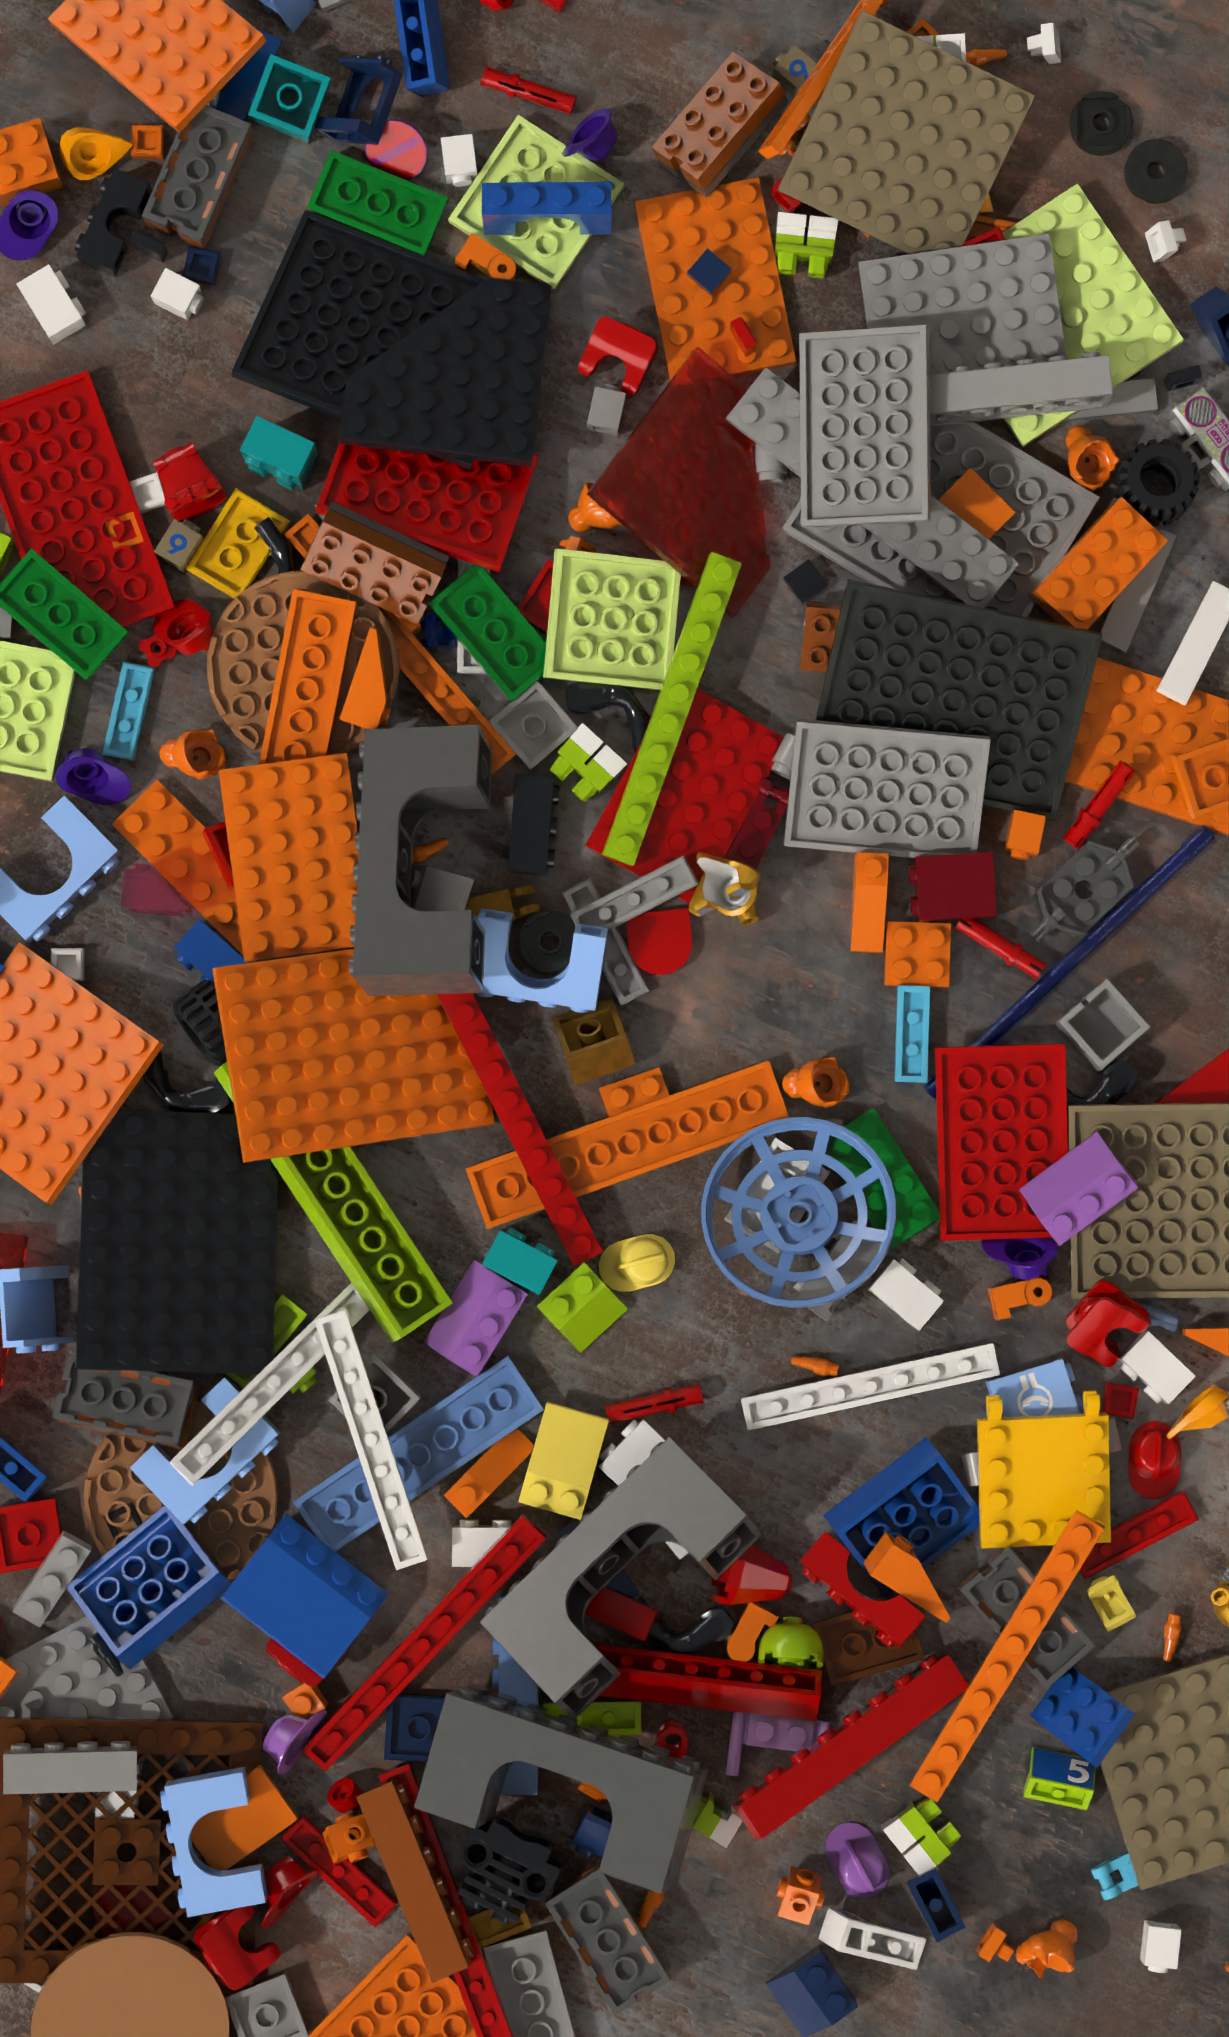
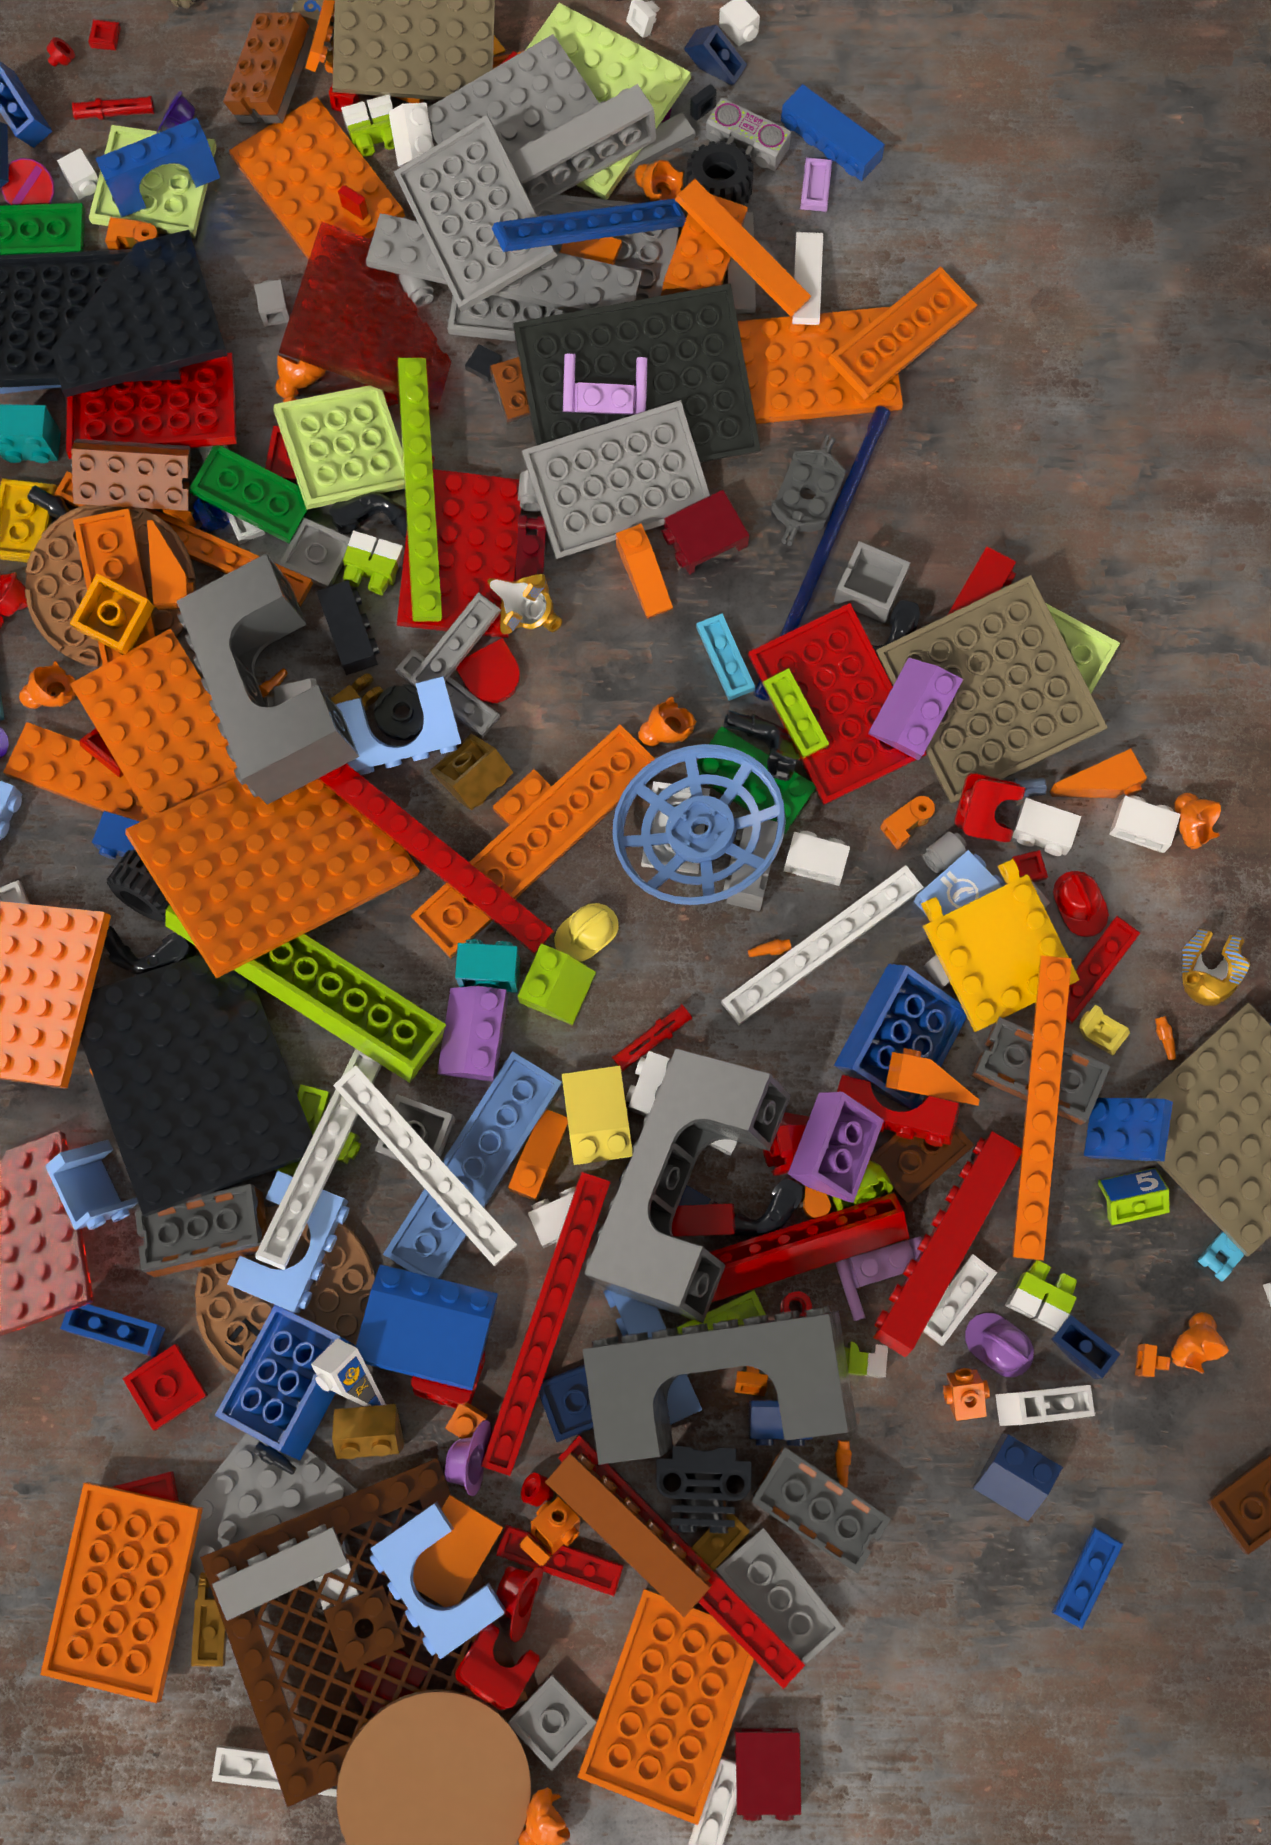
camera: 20 degrees left, 10 degrees down
light grey plate [12,1530,92,1627] -> none
clear pink slope [121,864,193,918] -> none
red piece [578,316,659,398] -> none
dark blue tile [687,248,732,295] -> none
orange plate [884,921,951,988] -> none
red pin [954,918,1047,980] -> none
dark purple piece [981,1238,1058,1280] -> none
orange brick [1004,810,1046,861] -> none
red pin [1063,760,1137,850] -> none
light orange piece [1166,1384,1229,1439] -> none
none -> light orange brick [70,574,155,655]
none -> white slope [311,1339,386,1407]
none -> pearl gold slope [332,1404,404,1459]
none -> white brick [389,103,434,167]
none -> blue tile [492,199,686,252]
none -> orange tile [520,1534,551,1566]
none -> lavender plate [563,354,648,415]
none -> orange tile [675,179,811,317]
none -> black piece [723,710,801,781]
none -> lime plate [763,668,829,759]
none -> medium lavender slope [788,1092,884,1202]
none -> light grey brick [923,831,967,873]
none -> white plate [923,1254,997,1346]

